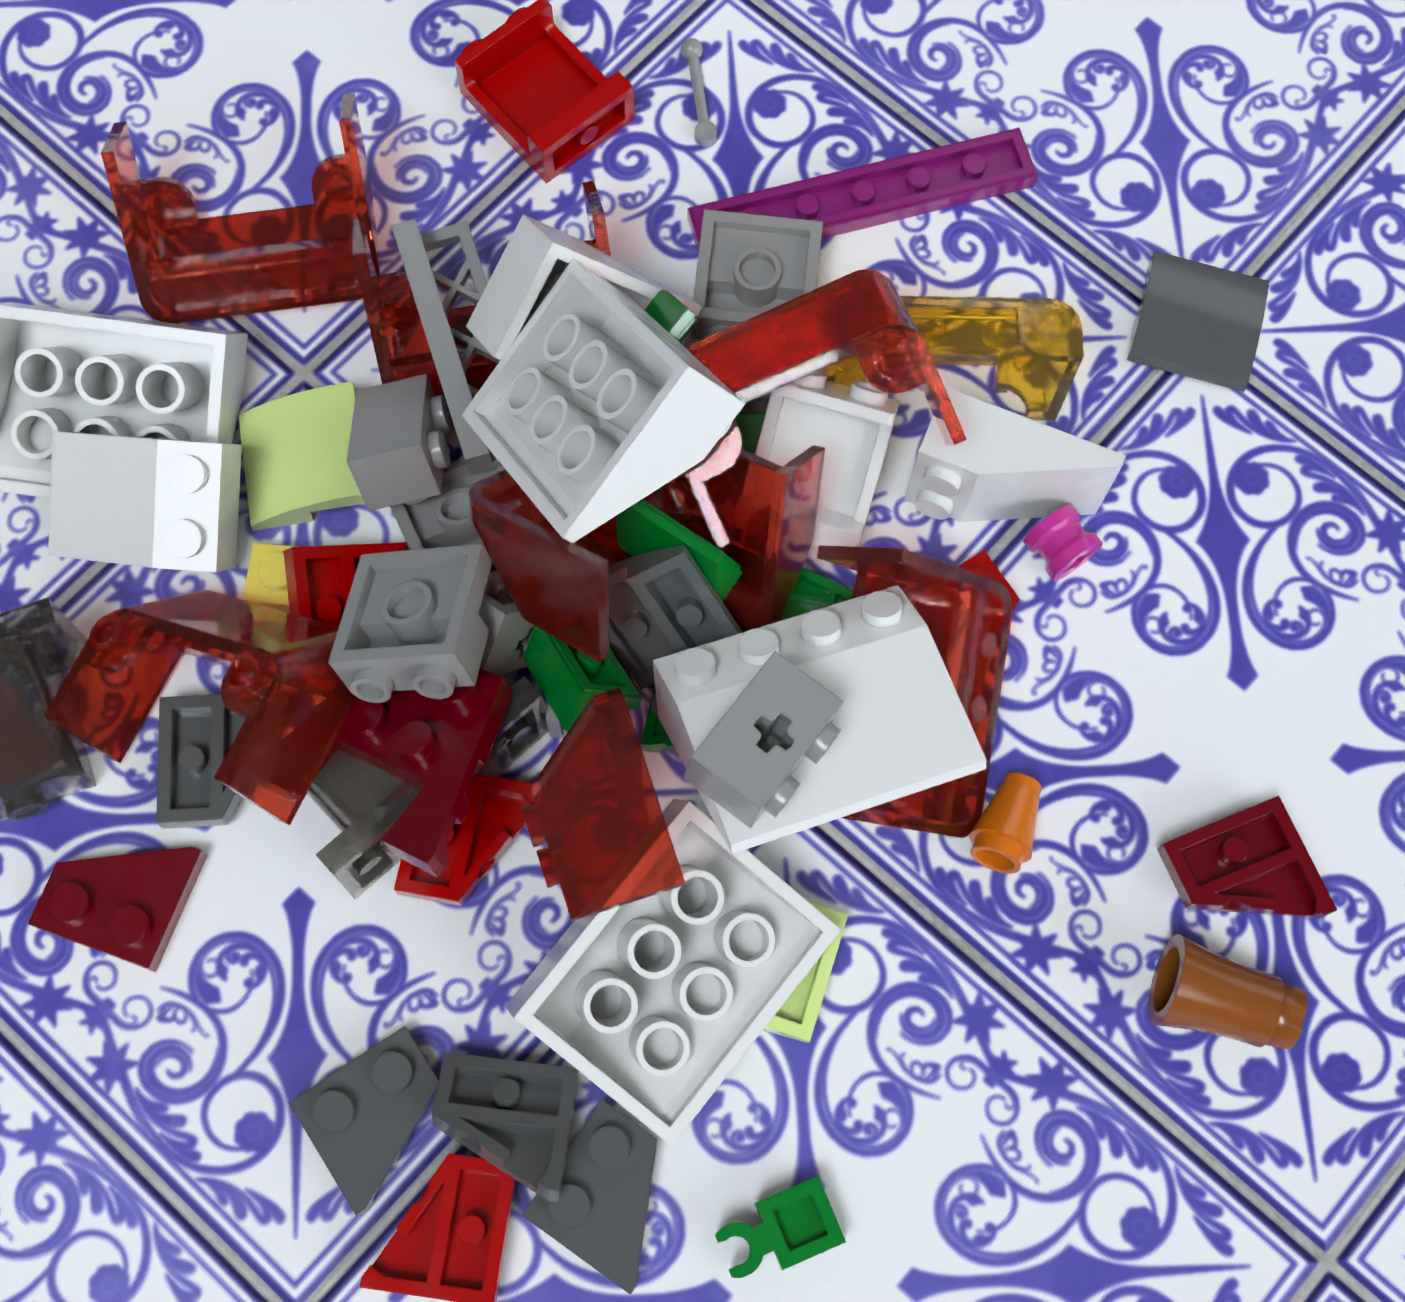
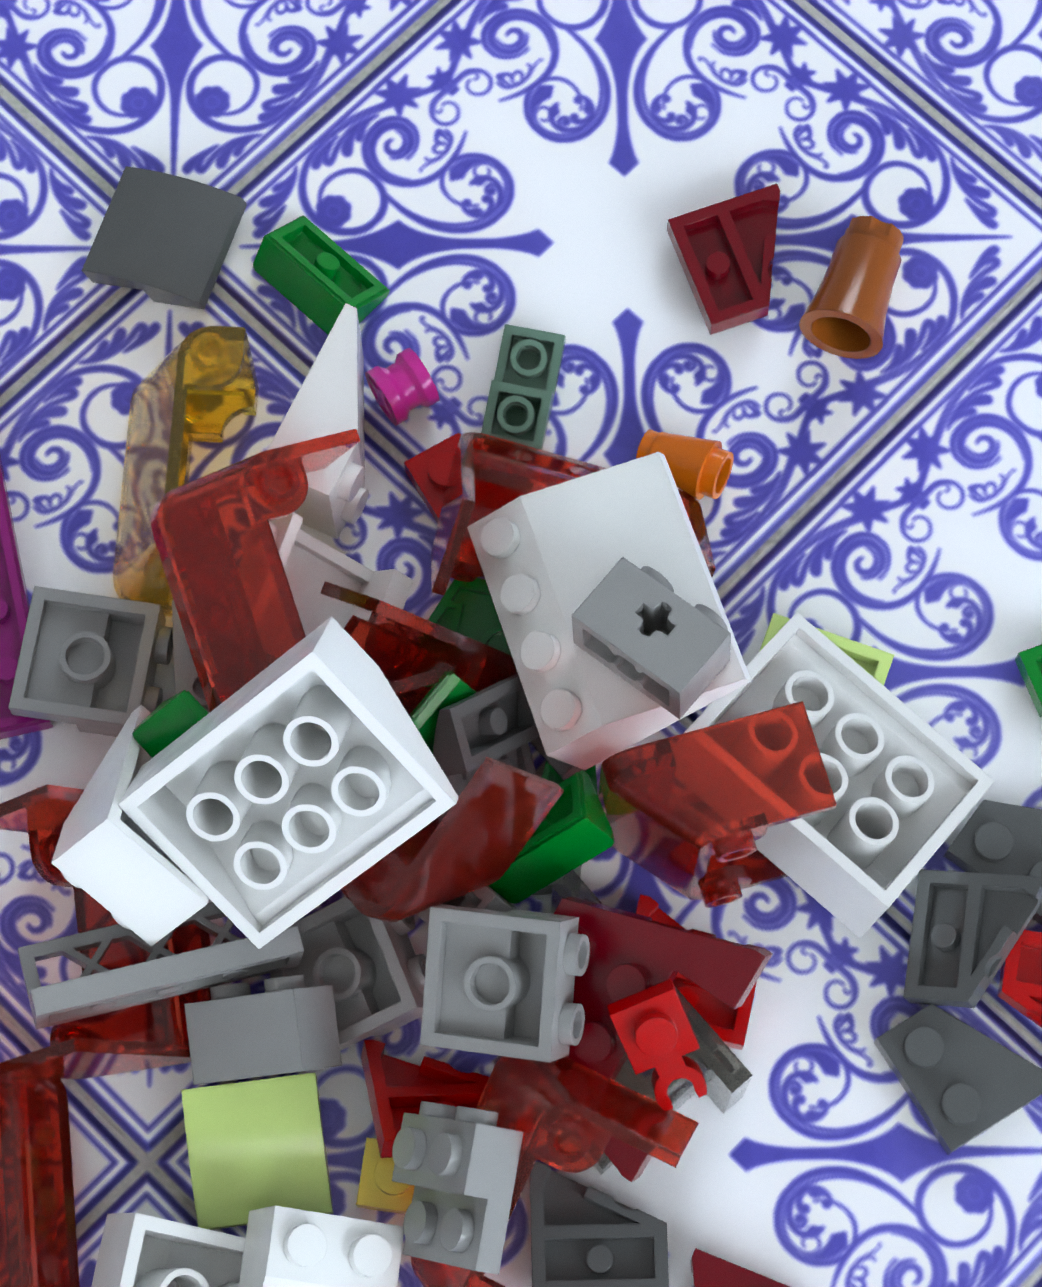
camera: 85 degrees left, 0 degrees up
none -> green slope [253,215,390,335]
none -> light grey plate [392,1101,524,1275]
none -> sand green slope [480,324,566,454]
none -> red plate [607,979,707,1111]

